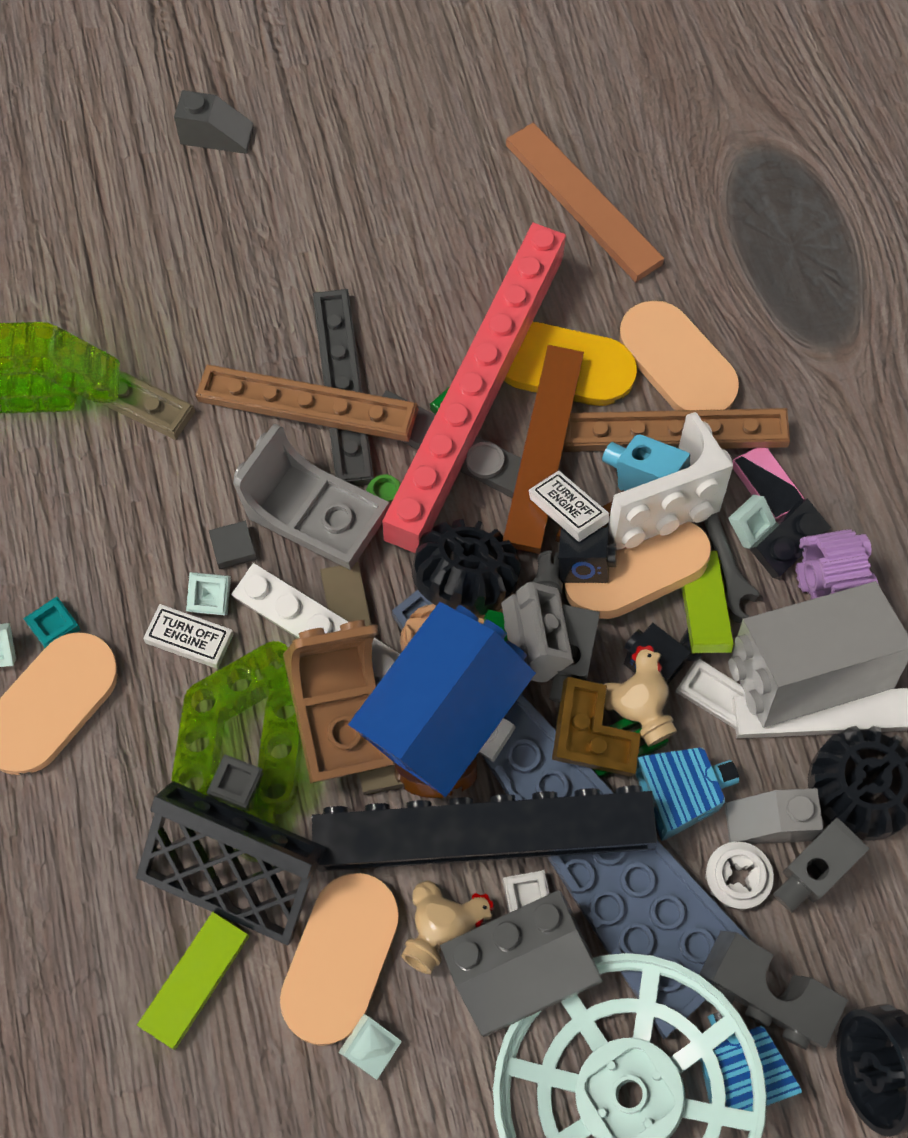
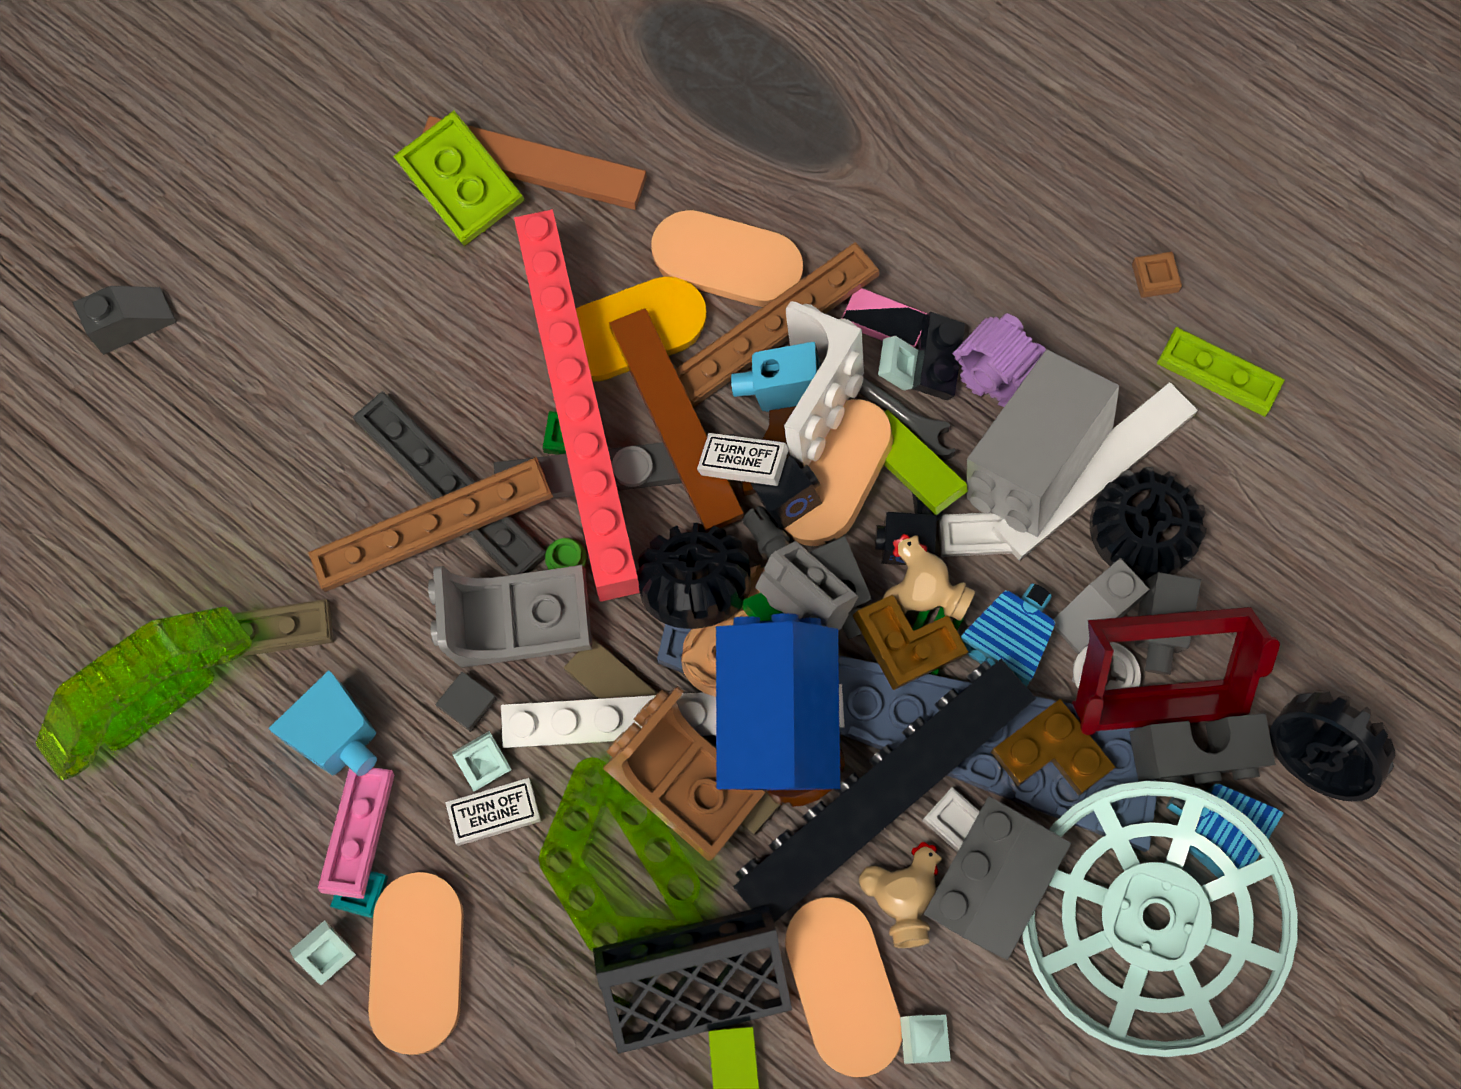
camera: 35 degrees left, 5 degrees up
dark grey tile [207,754,264,811] -> none
none -> medium azure torso [268,670,377,776]
none -> bright pink tile [318,768,394,899]
none -> lime tile [393,110,525,246]
none -> pearl gold plate [991,699,1115,796]
none -> dark red piece [1072,607,1280,735]

